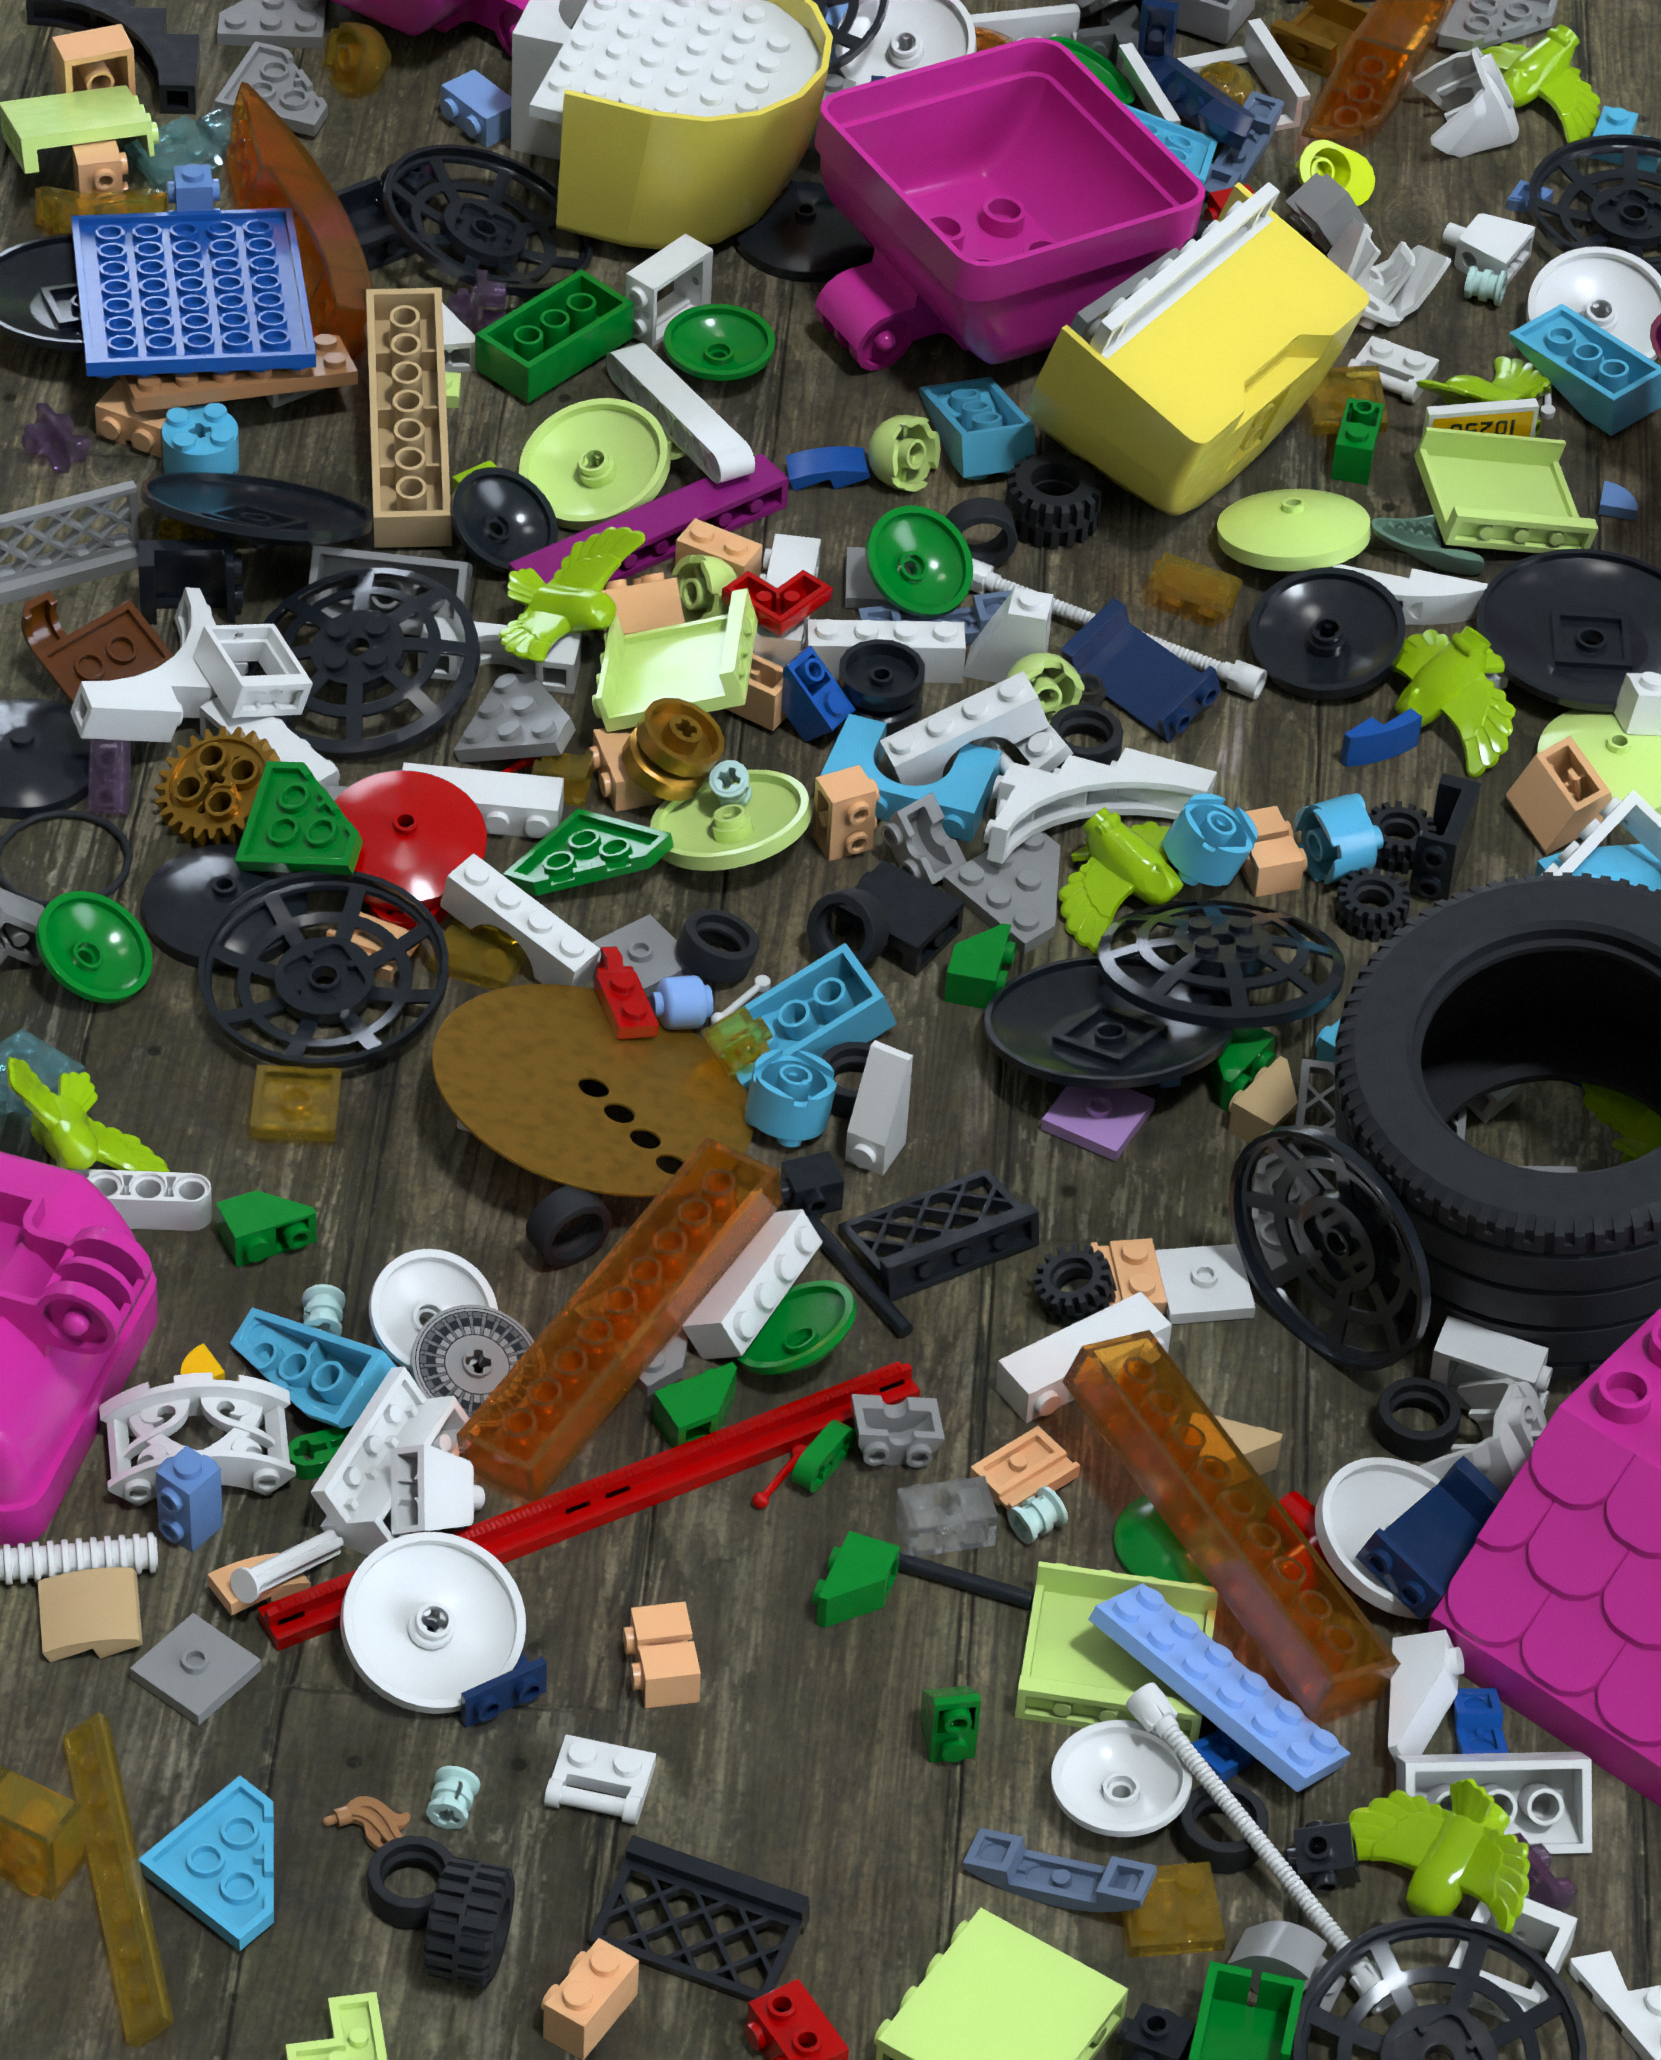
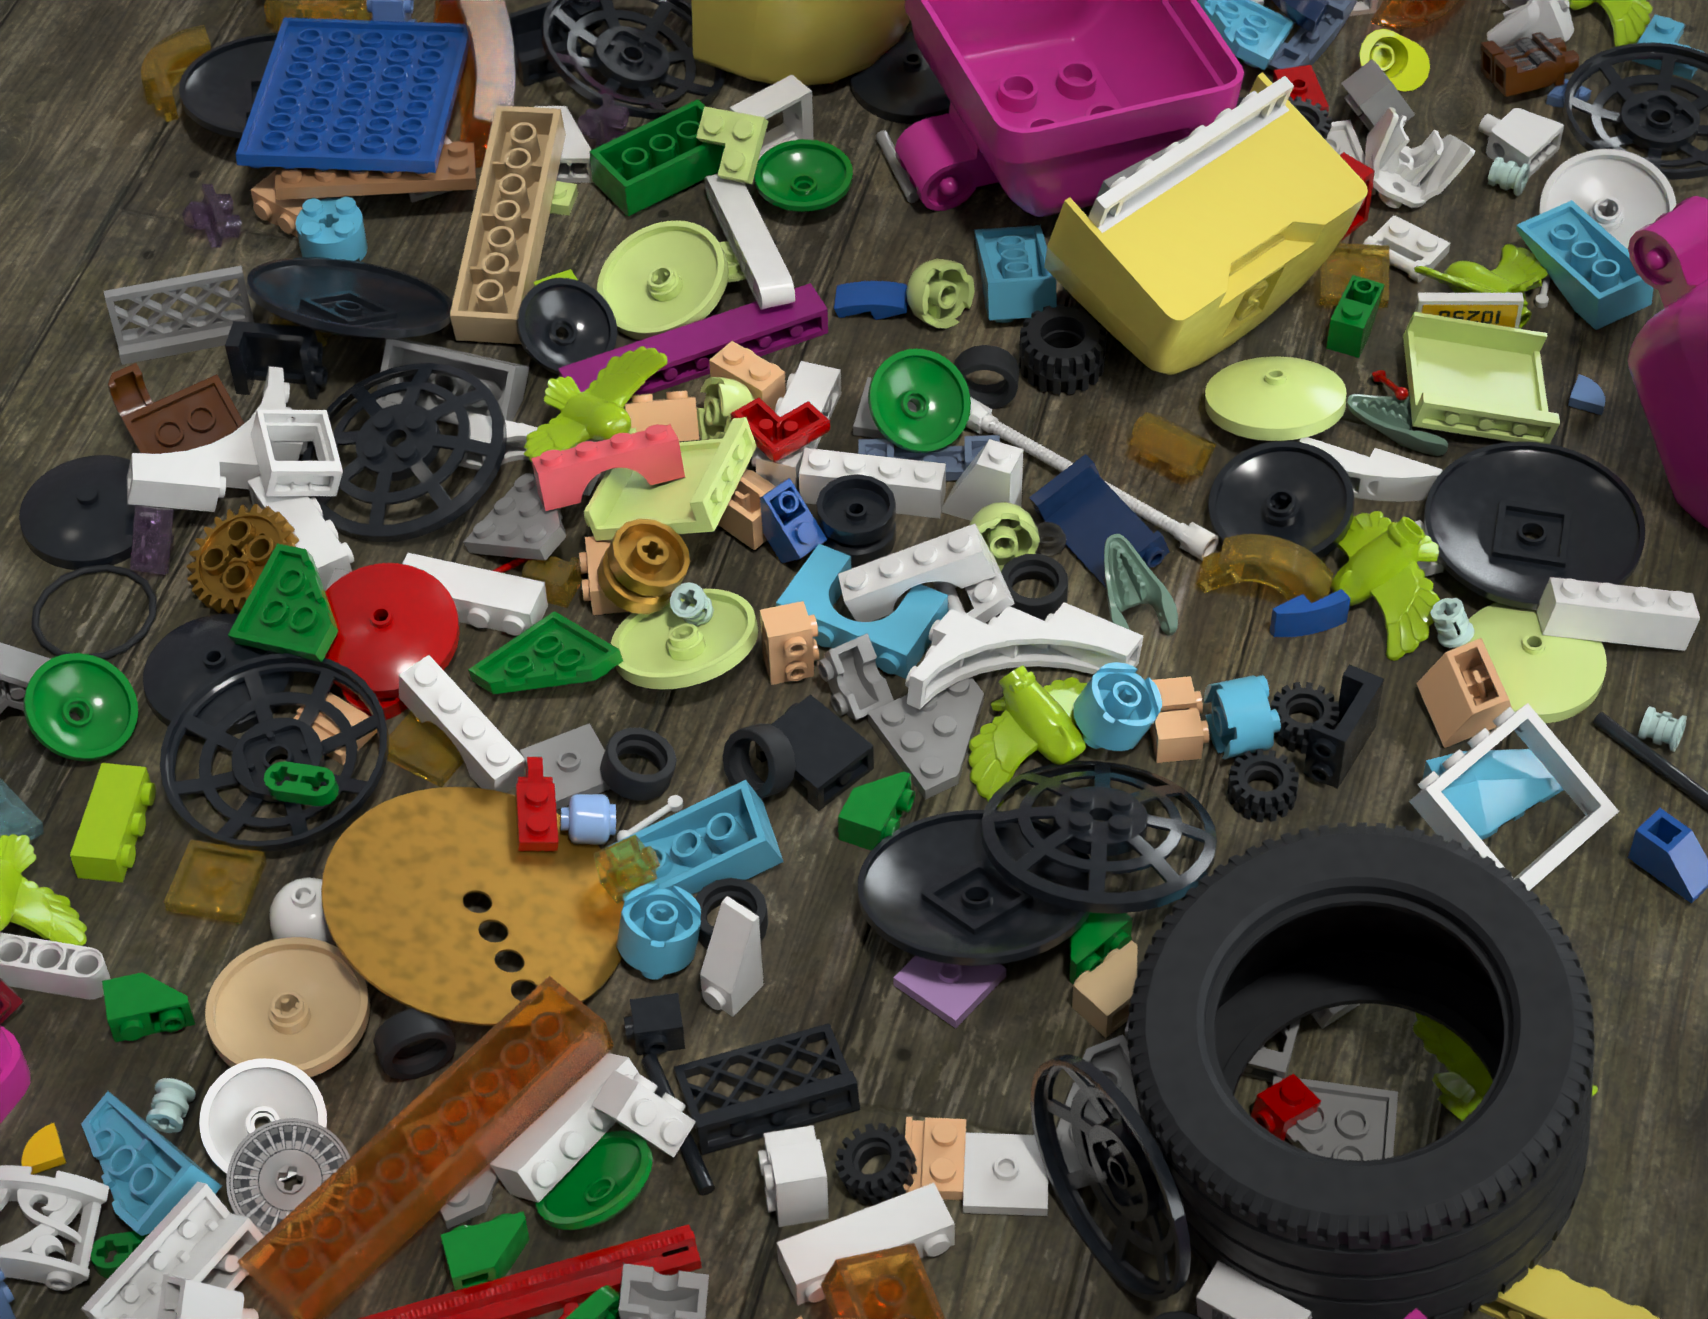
camera: 15 degrees right, 5 degrees up
none -> lime brick [70,763,156,883]
none -> tan dish [205,937,370,1078]
none -> green beam [264,762,339,806]
none -> white cylinder [269,877,335,945]
none -> coral arch [531,424,685,511]
none -> white brick [591,1070,696,1157]
none -> yellowish green plate [696,106,768,184]
none -> white brick [758,1125,829,1227]
none -> light grey bar [876,130,919,203]
none -> sand green animal [1104,534,1178,636]
none -> clear yellow arch [1196,534,1334,603]
none -> red hinge [1372,370,1409,401]
none -> light aqua bush [1430,598,1475,648]
none -> reddish brown hips [1481,32,1579,97]

